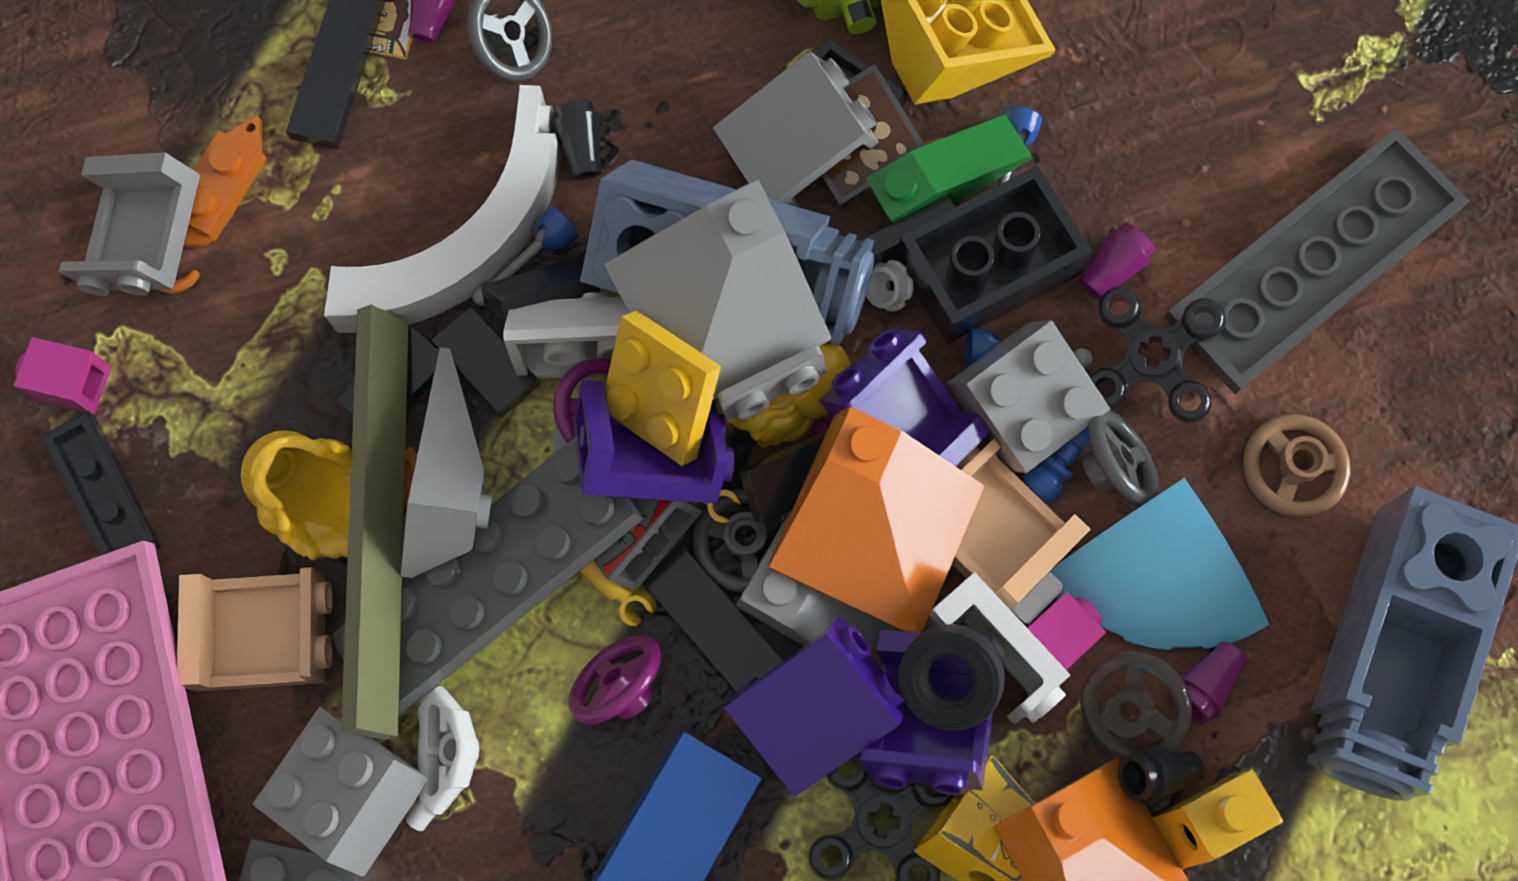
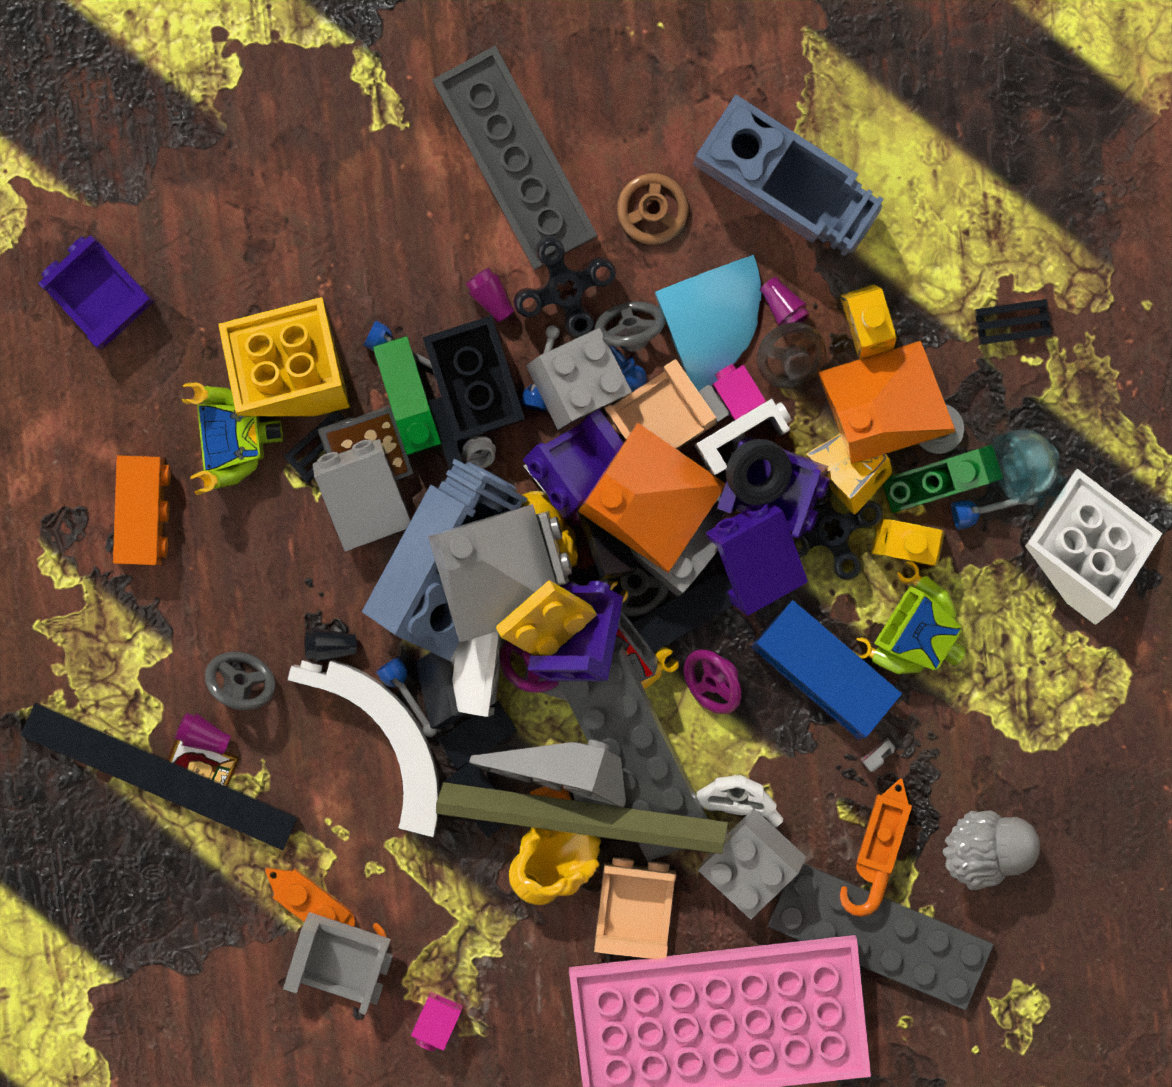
camera: 80 degrees left, 15 degrees up
black tile [40,411,161,556] -> none
black cone [1118,747,1204,805] -> none

